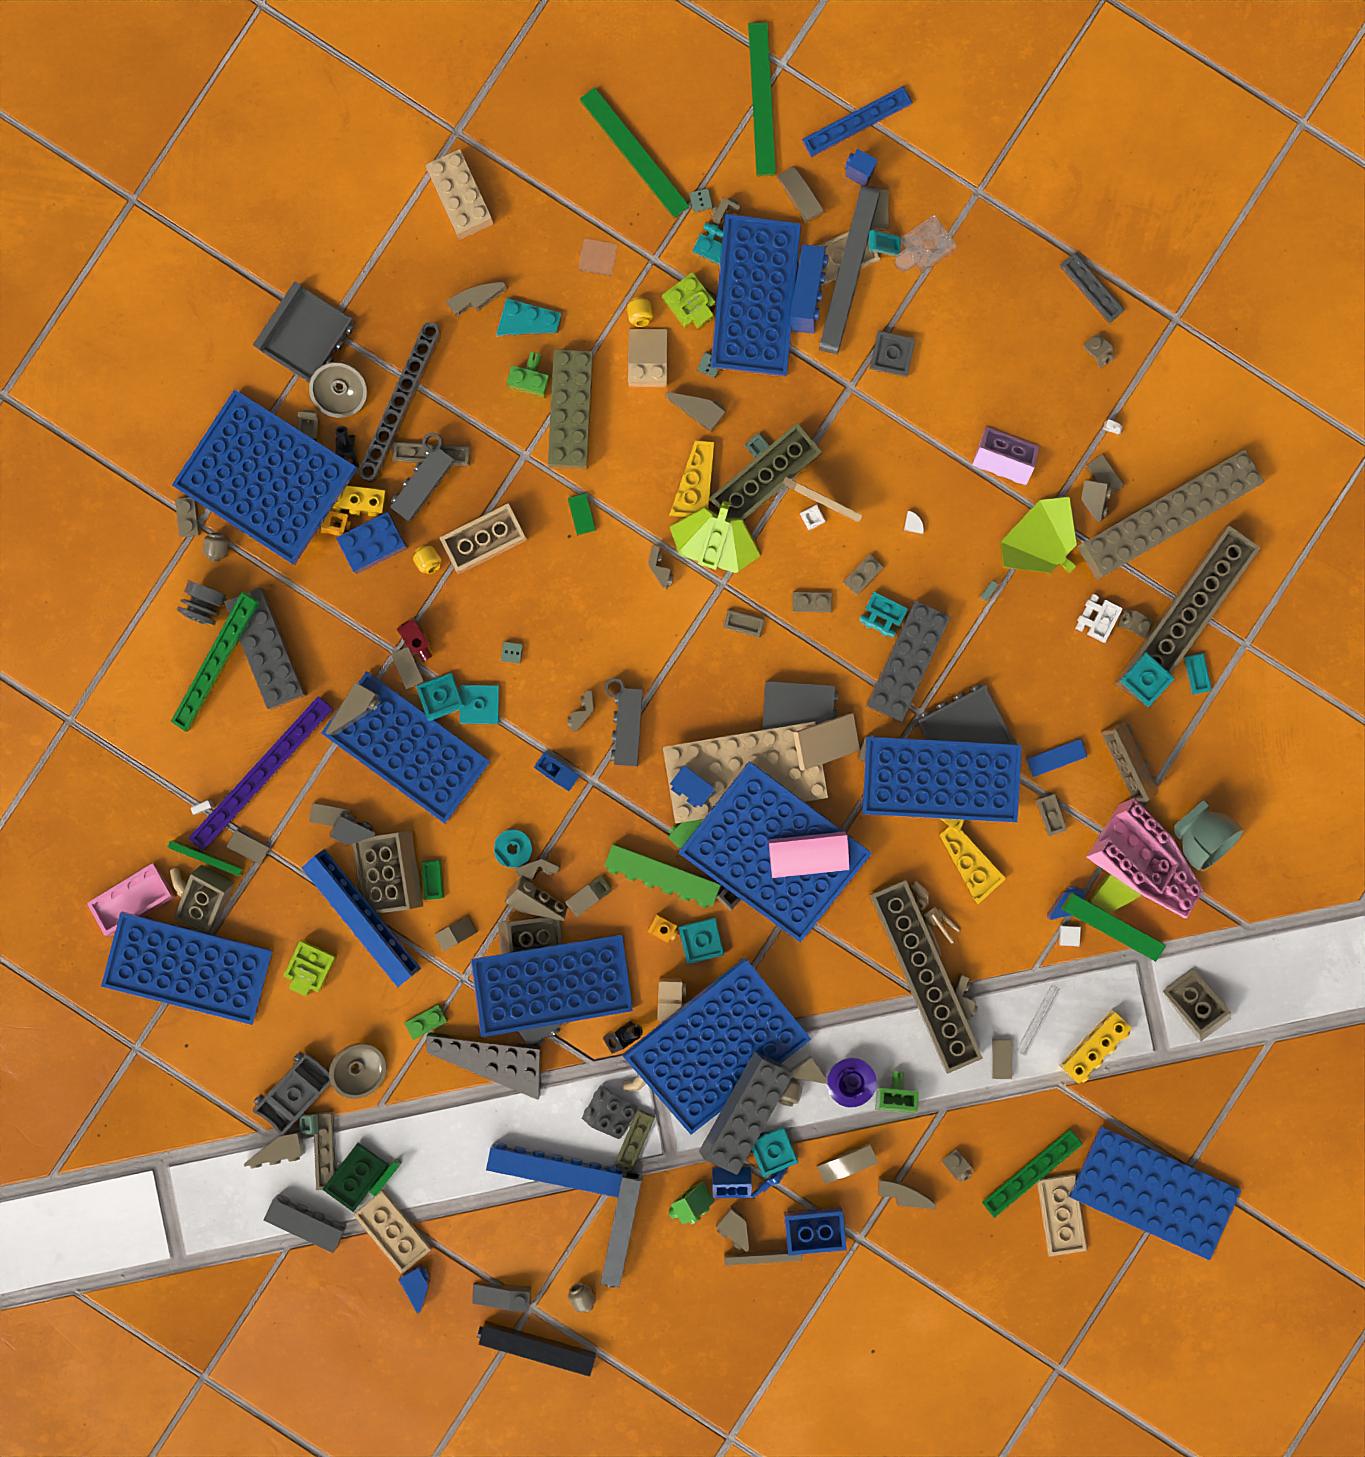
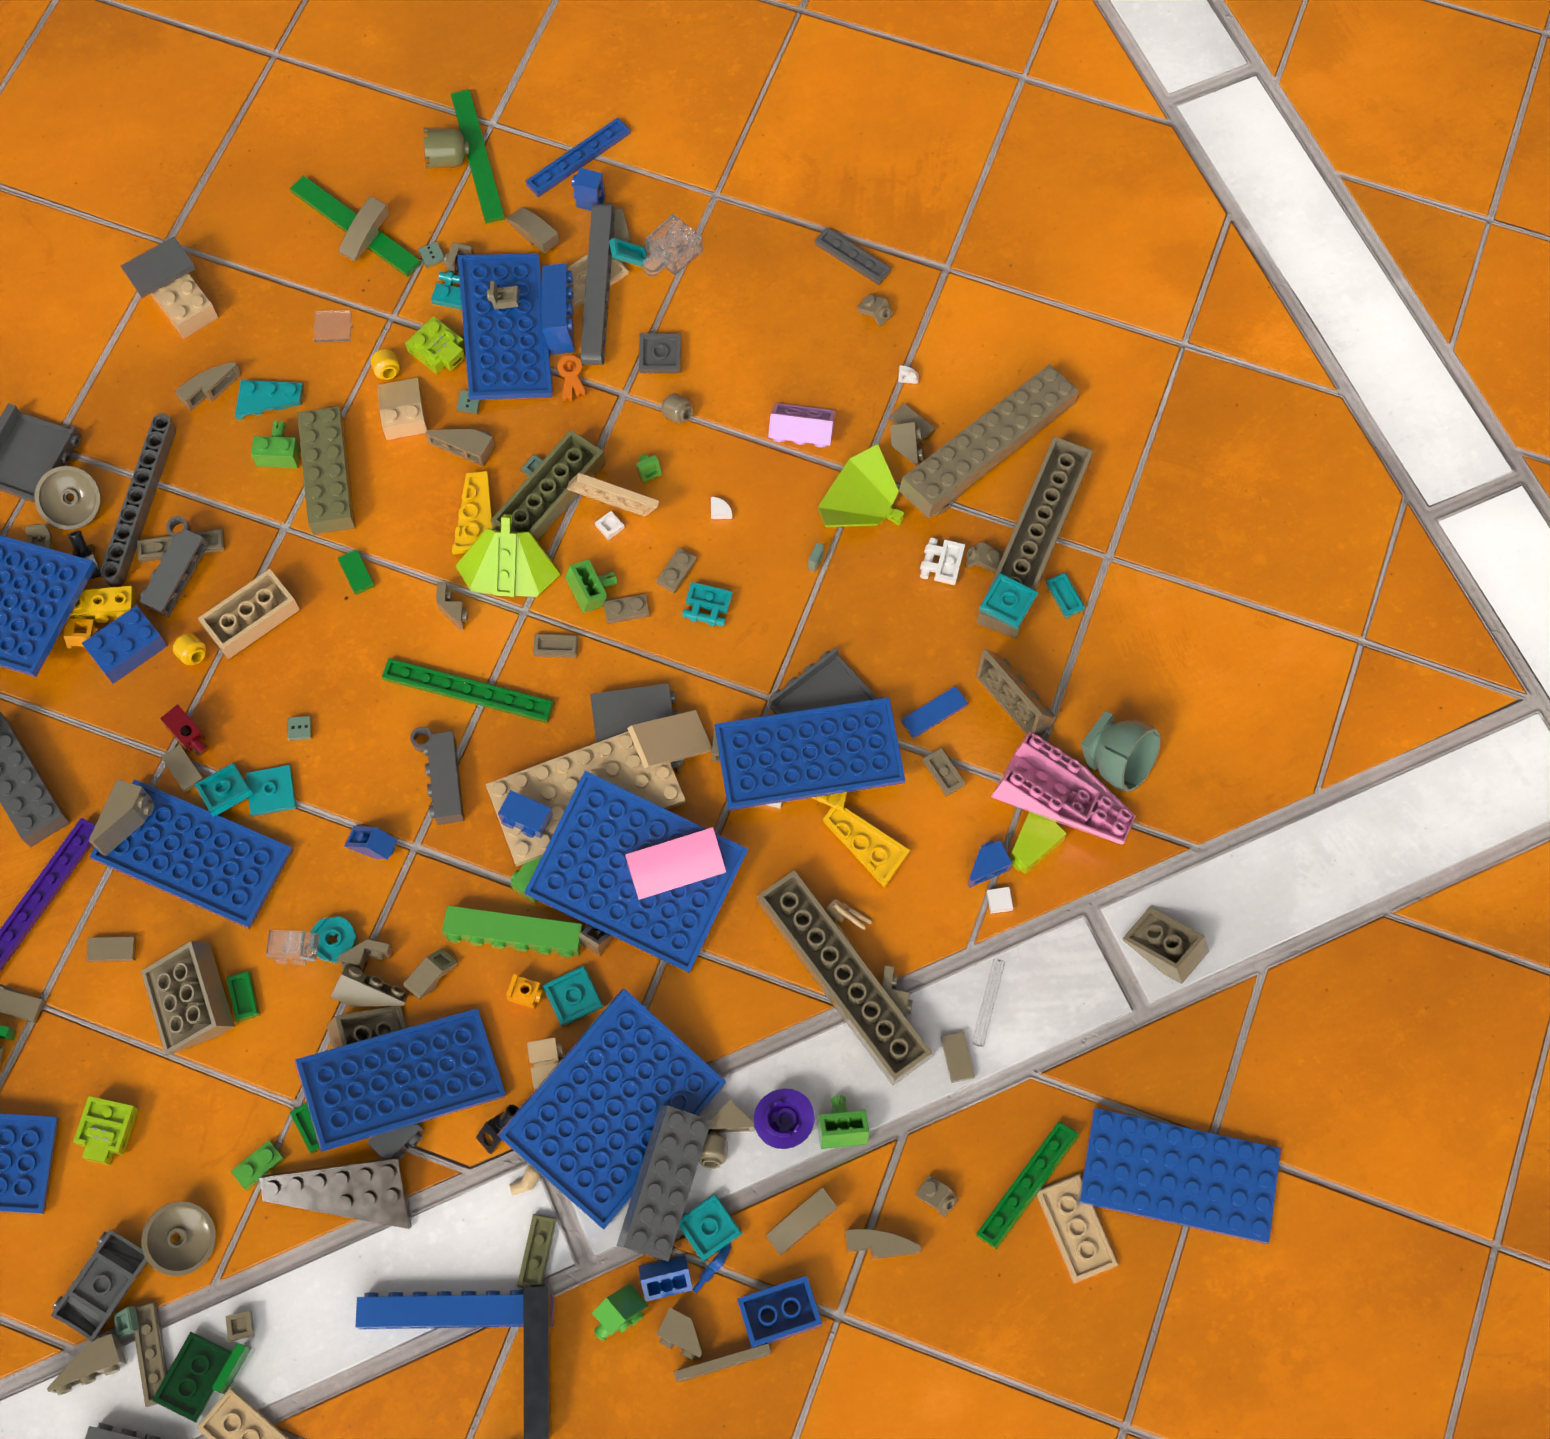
camera: 15 degrees left, 20 degrees down
blue brick [301,849,421,987] -> none
dark grey slope [329,813,375,845] -> none
dark tan slope [434,916,477,951] -> none
dark tan slope [568,691,594,732] -> none
dark grey bracket [582,1085,638,1139] -> none
dark grey brick [865,601,950,722] -> none
tan arm [910,881,929,910] -> none
yellow brick [1059,1010,1132,1084] -> none
green tile [1061,892,1166,962] -> none
none -> dark grey tile [121,236,196,298]
none -> dark tan plate [225,1311,255,1342]
none -> clear brick [266,930,320,966]
none -> green tile [289,1103,320,1154]
none -> dark tan slope [339,196,389,262]
none -> green tile [382,658,554,723]
none -> olive cylinder [424,128,469,168]
none -> dark tan bracket [487,281,520,309]
none -> orange piece [557,355,586,401]
none -> bright green brick [565,559,617,613]
none -> bright green tile [636,454,662,483]
none -> dark tan head [662,394,693,424]

